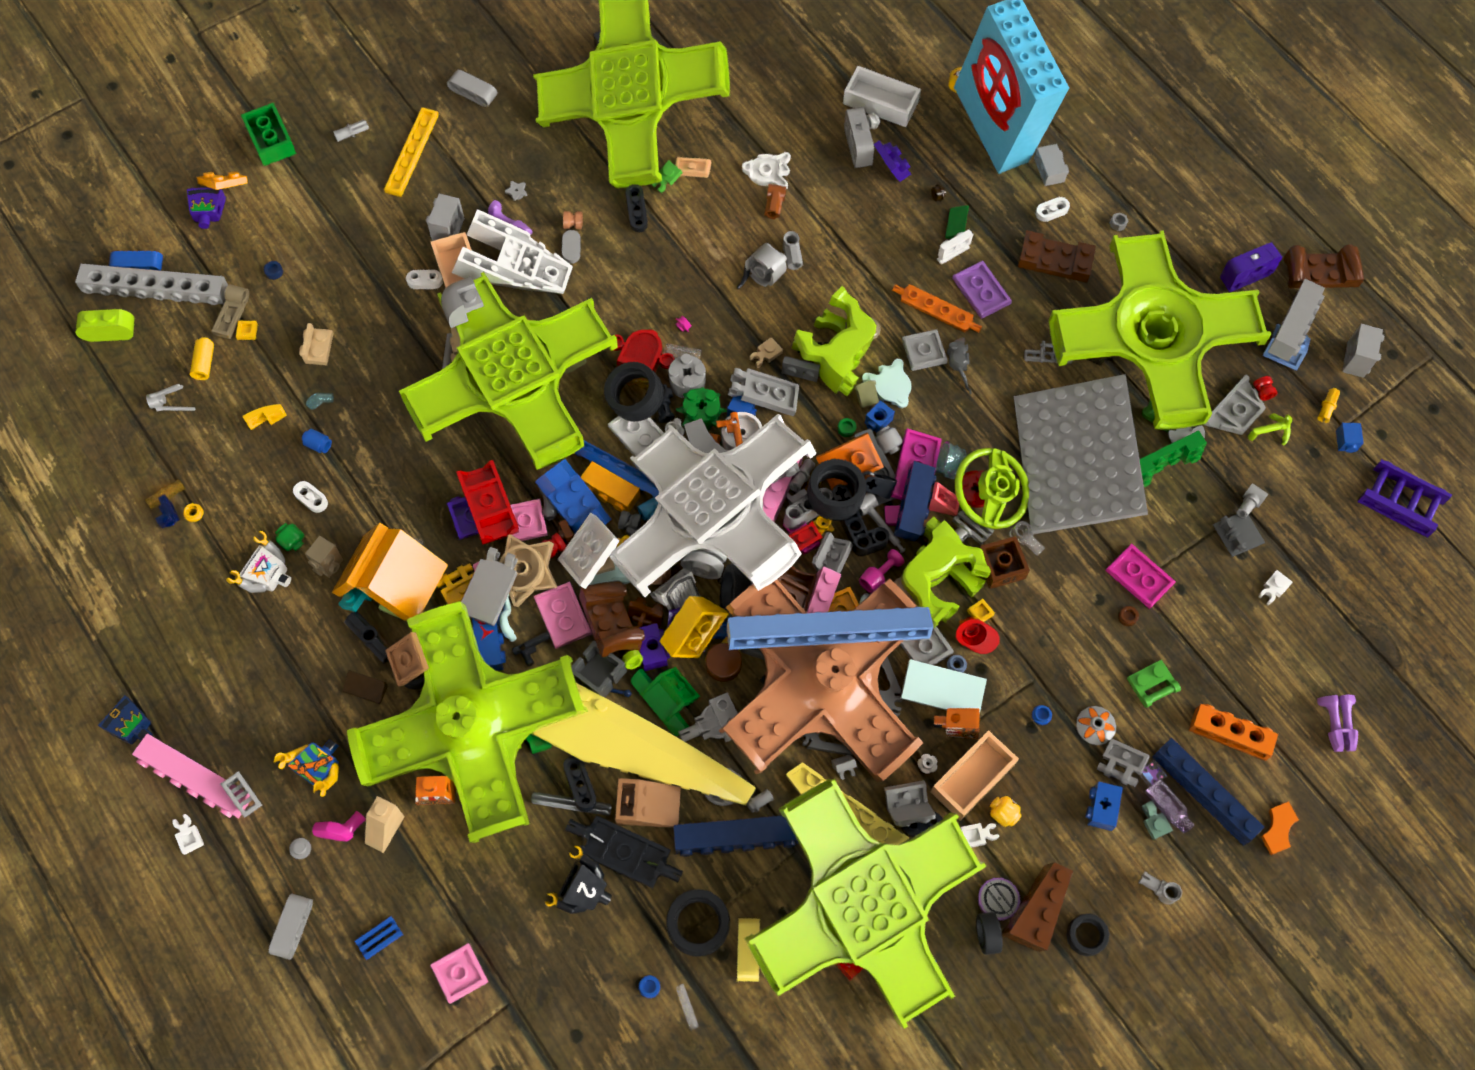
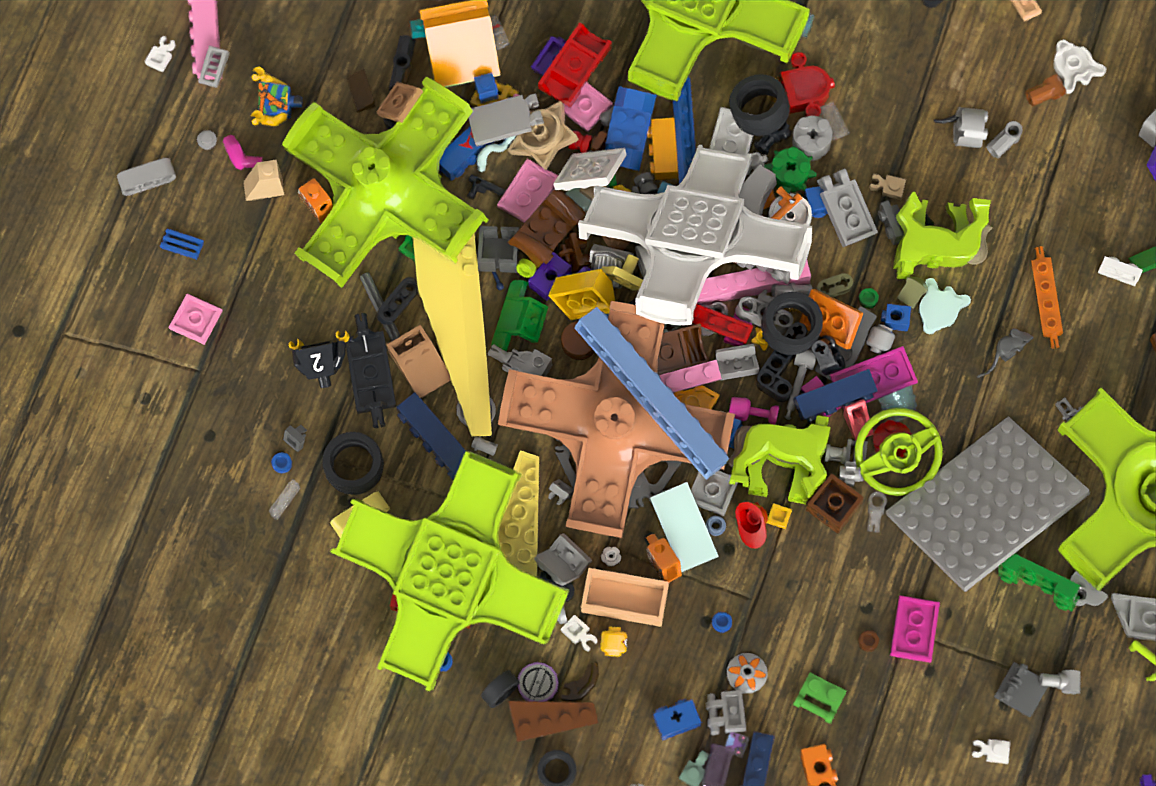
camera: 60 degrees right, 5 degrees up
dark pink plate [675,316,692,332] -> none
light grey plate [902,330,948,371] -> none
medium lavender tile [952,261,1012,319] -> none
none -> dark grey tile [283,425,307,452]
none -> blue brick [474,73,499,104]
none -> dark brown piece [561,662,599,702]
none -> light yellow tile [601,254,643,290]
none -> olive beam [817,273,853,297]
none -> light grey gear [839,461,861,487]

